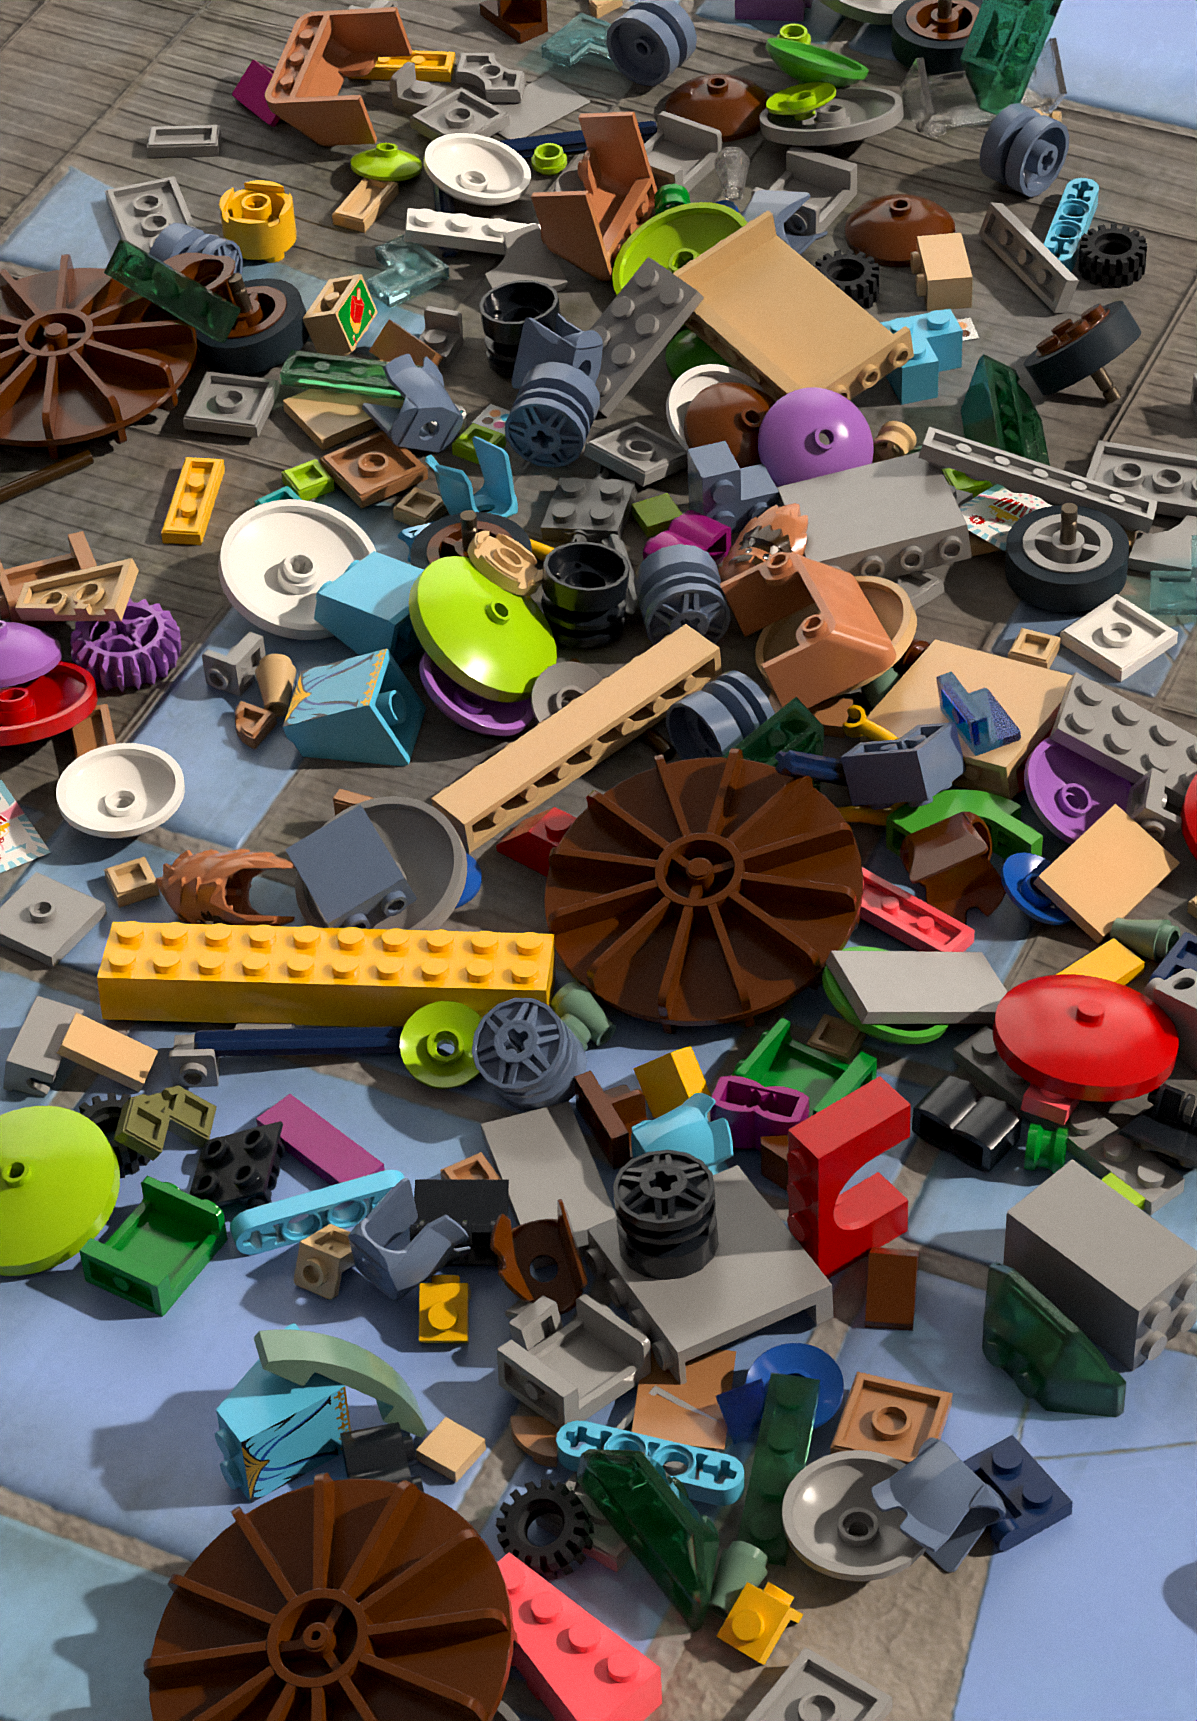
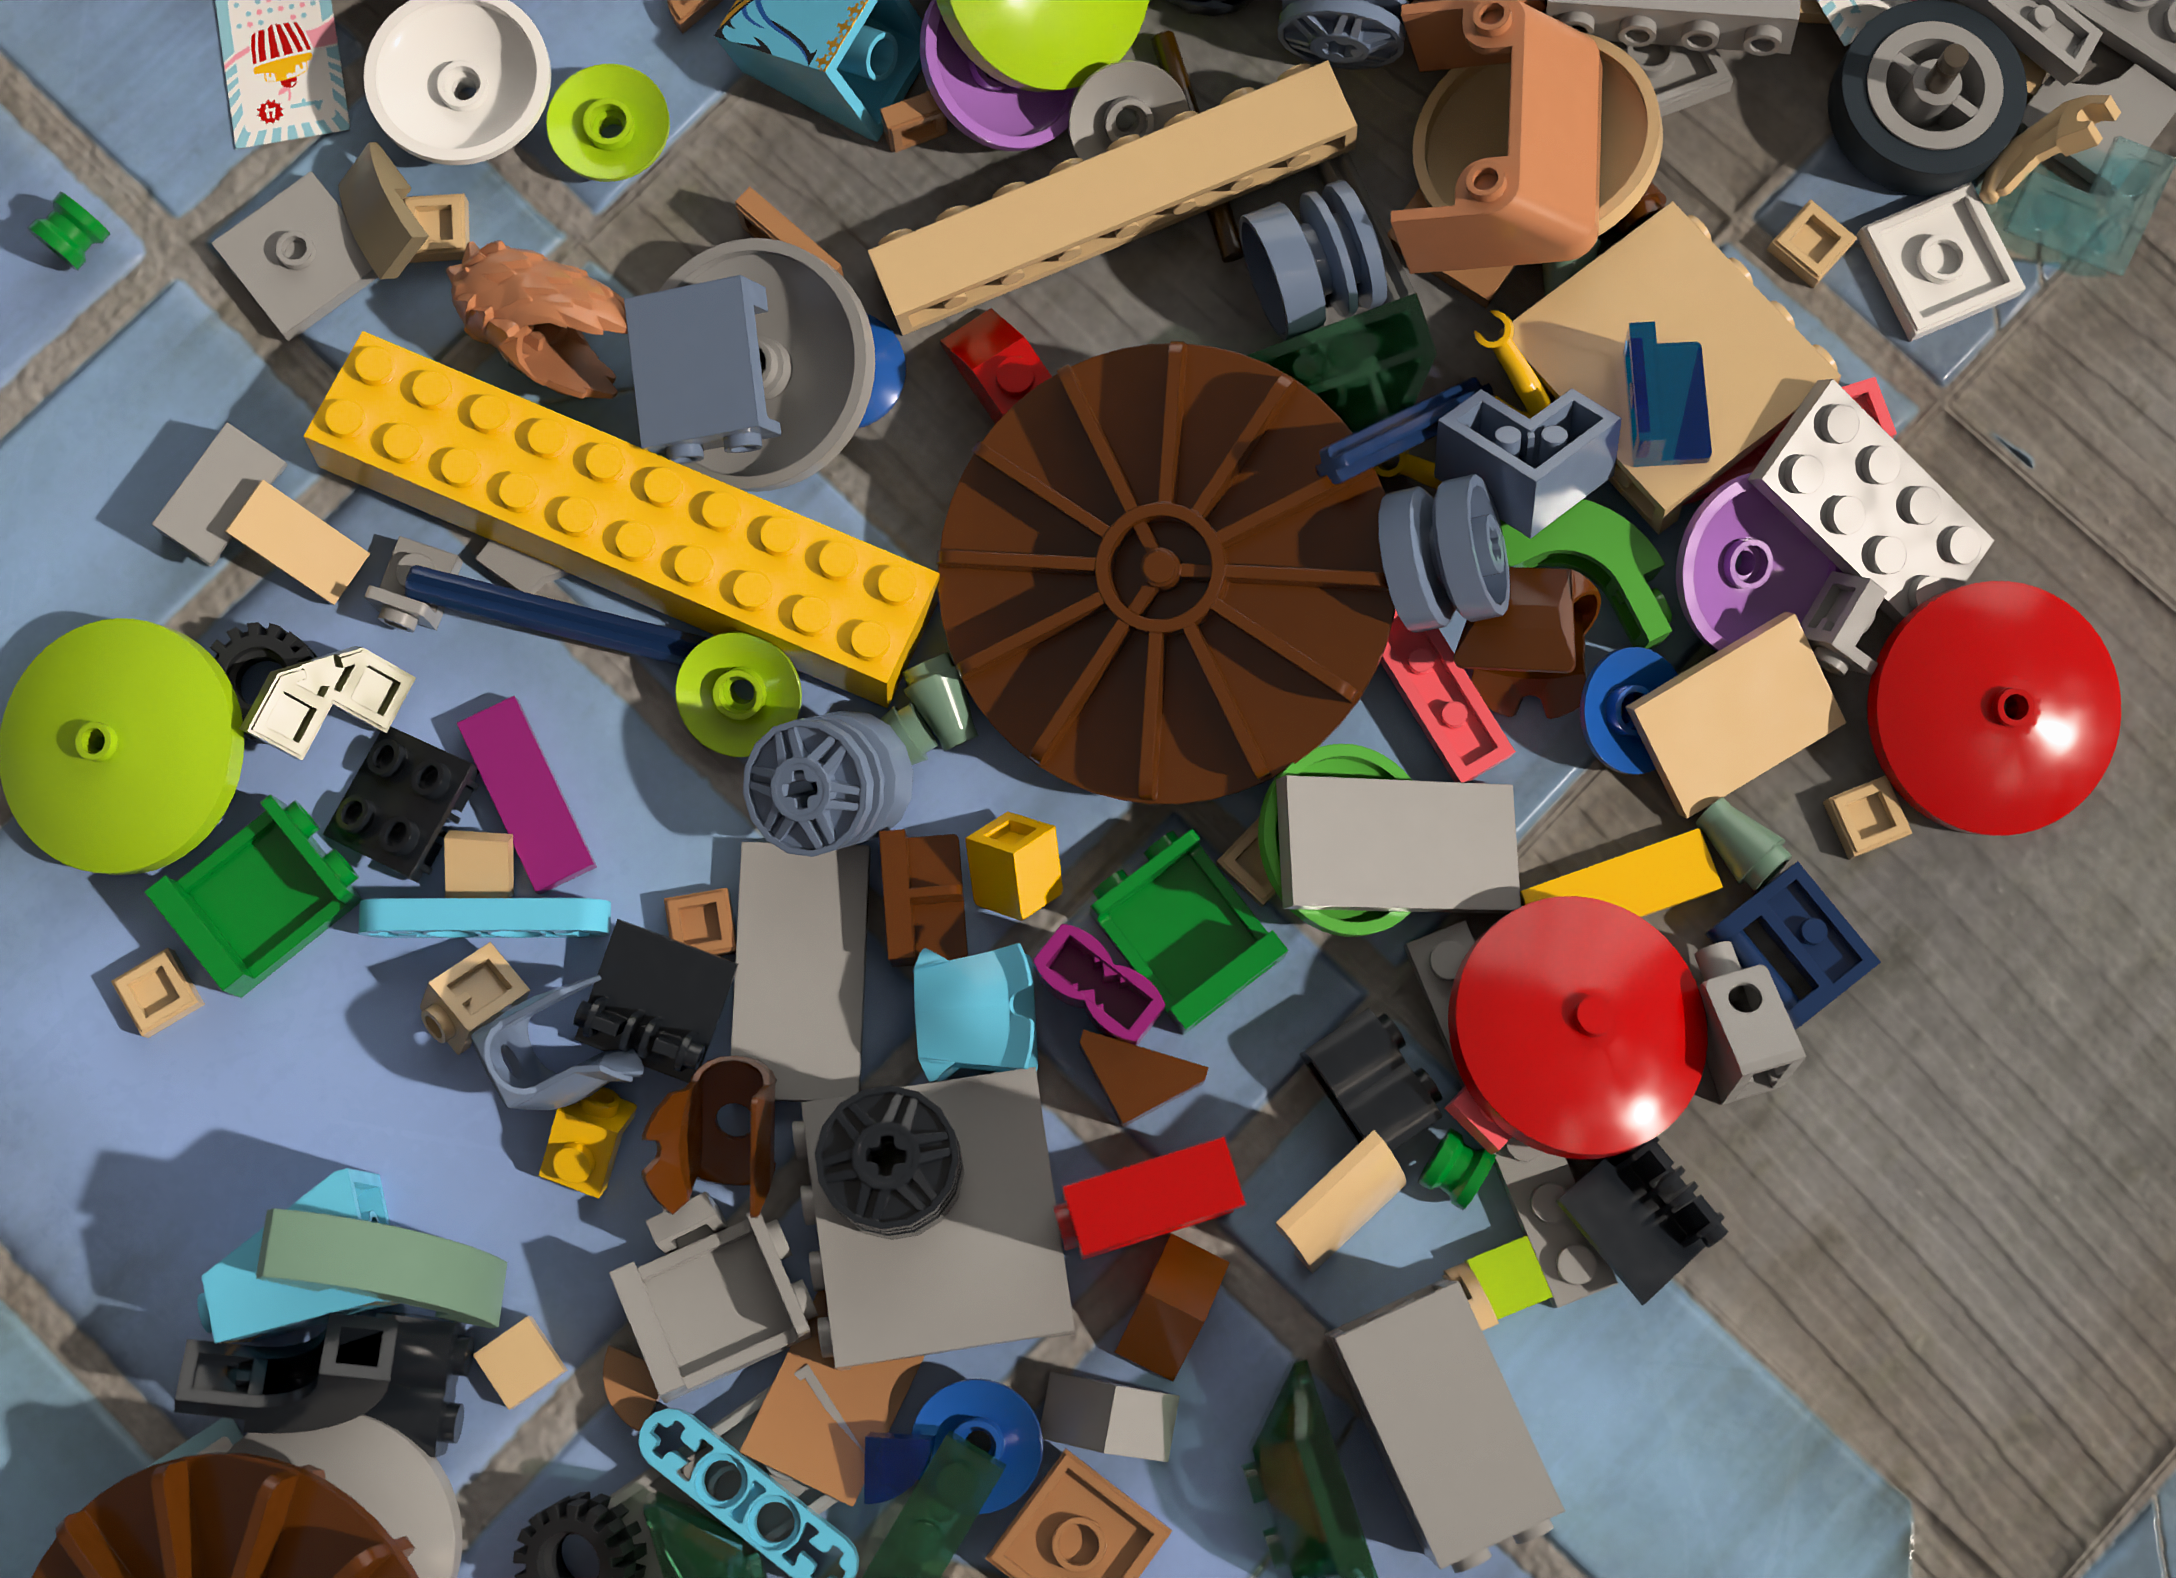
camera: 15 degrees right, 35 degrees up
none -> tan tile [111,948,205,1038]
none -> black arch [174,1313,399,1434]
none -> dark tan slope [338,142,429,279]
none -> tan tile [444,830,514,898]
none -> lime dish [546,63,670,182]
none -> medium nougat tile [880,91,948,153]
none -> light grey slope [1040,1372,1180,1462]
none -> tan slope [1276,1130,1406,1274]
none -> sand blue wheel [1379,474,1510,633]
none -> tan piece [1979,95,2121,205]

